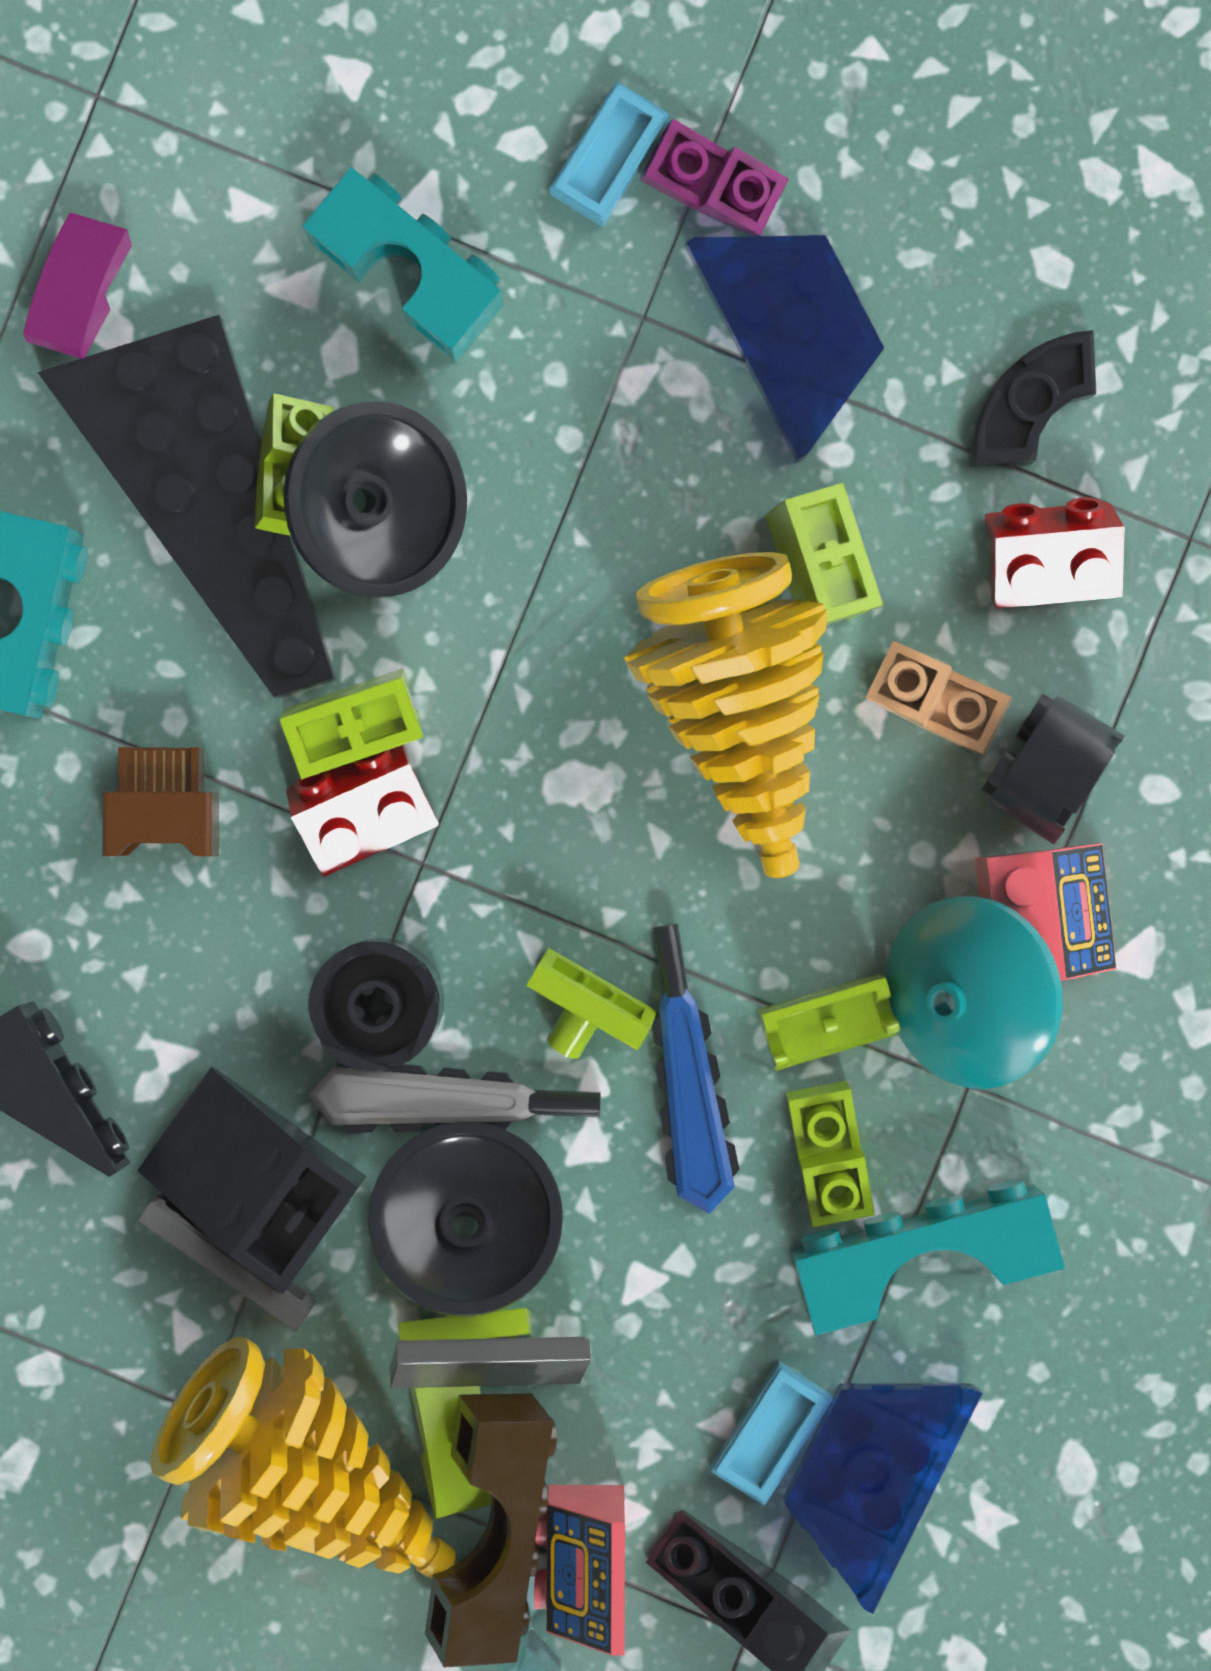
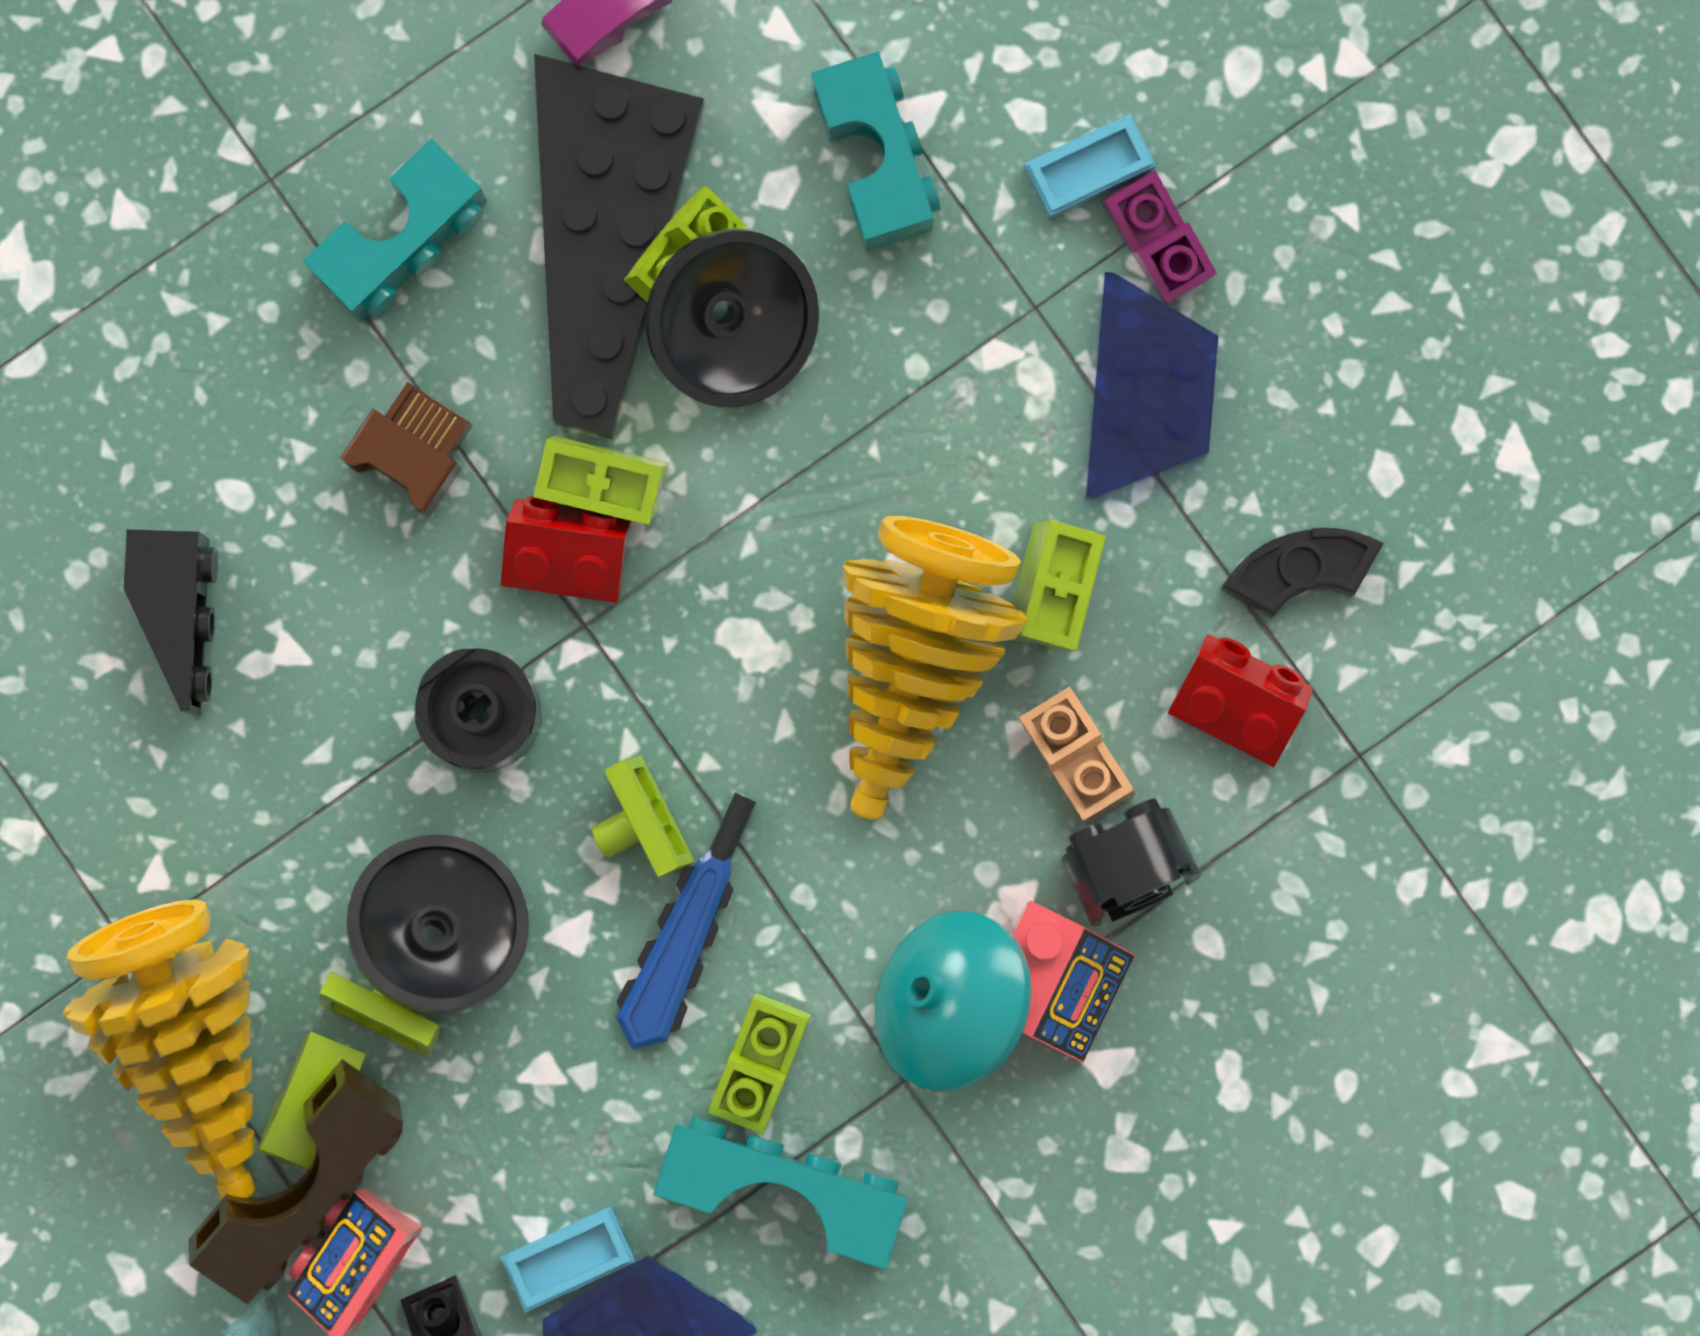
camera: 35 degrees right, 5 degrees down
black slope [137,1066,367,1294] -> none
dark grey tile [138,1193,317,1332] -> none
light grey sword [309,1064,601,1133] -> none
dark grey tile [389,1337,591,1388] -> none
lime hinge [757,973,900,1071] -> none

